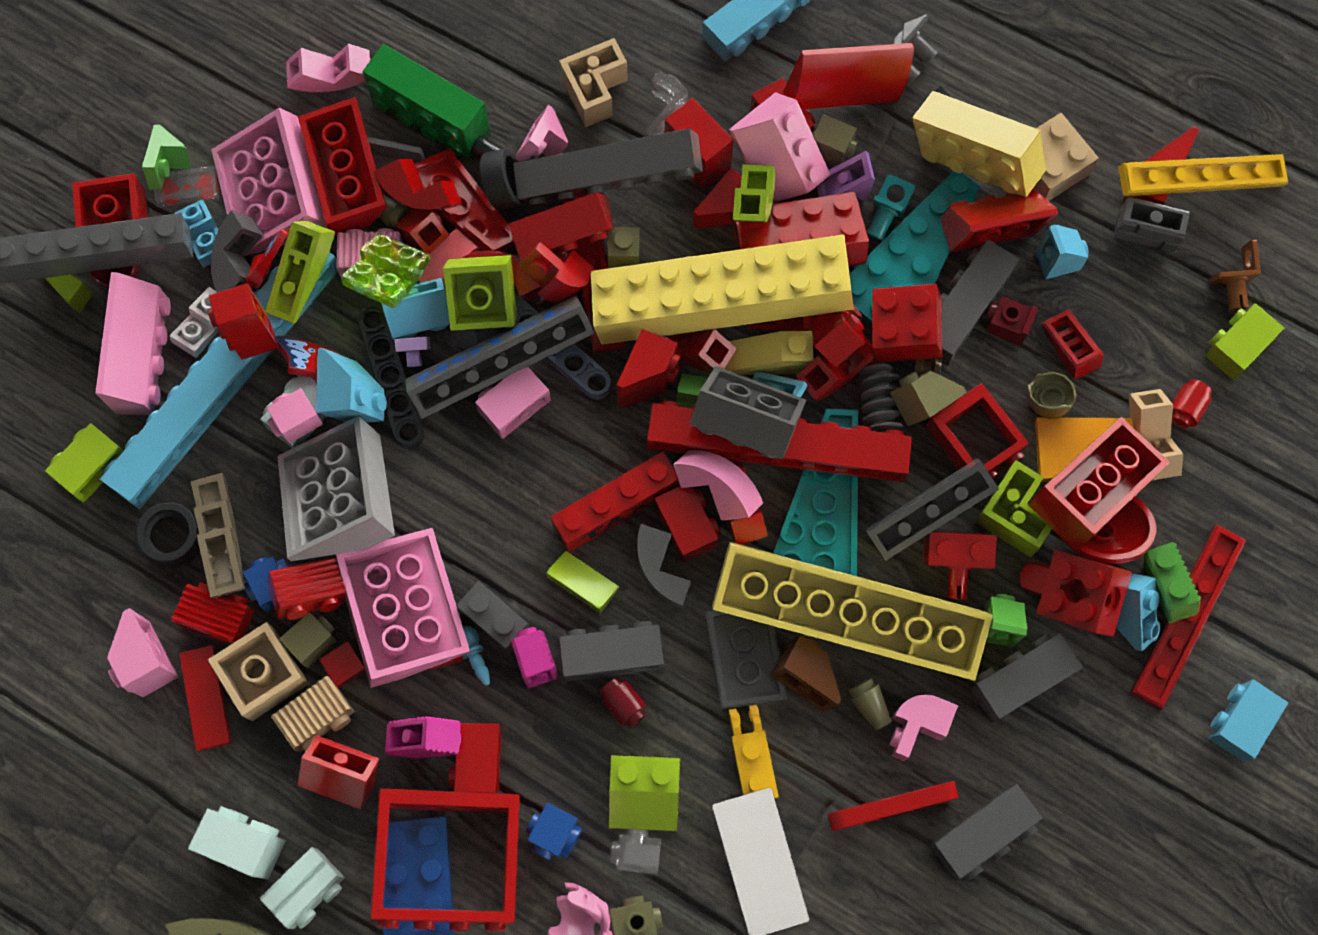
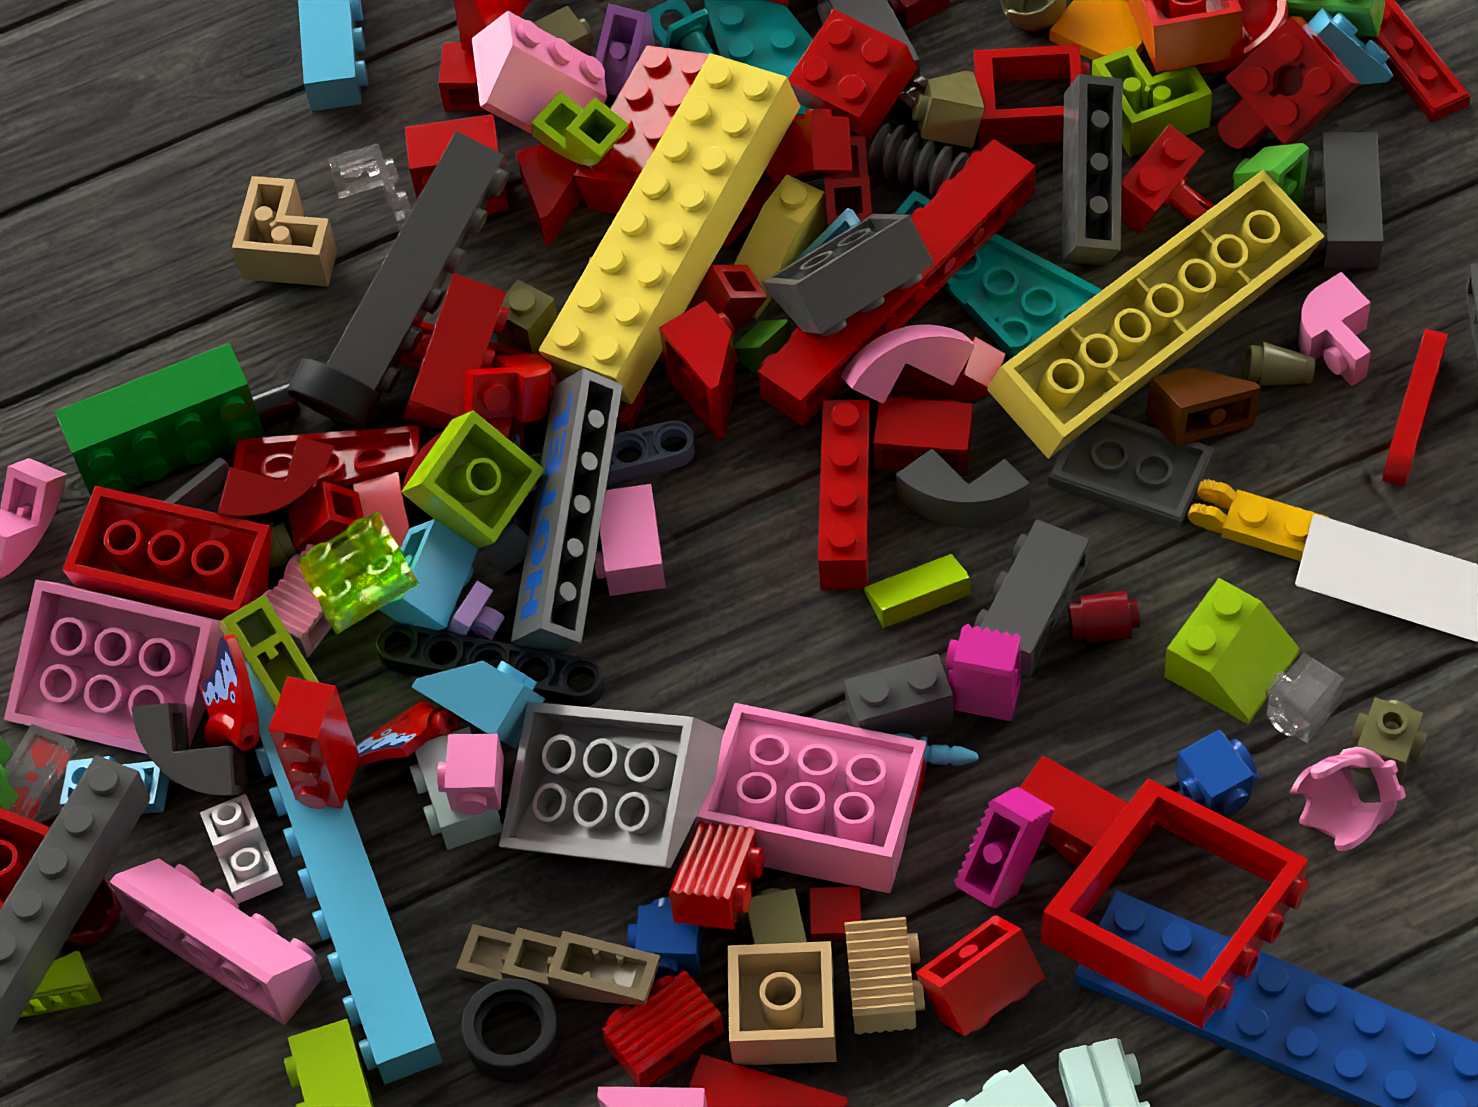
camera: 50 degrees left, 15 degrees down
bright pink slope [515,105,568,162] -> none

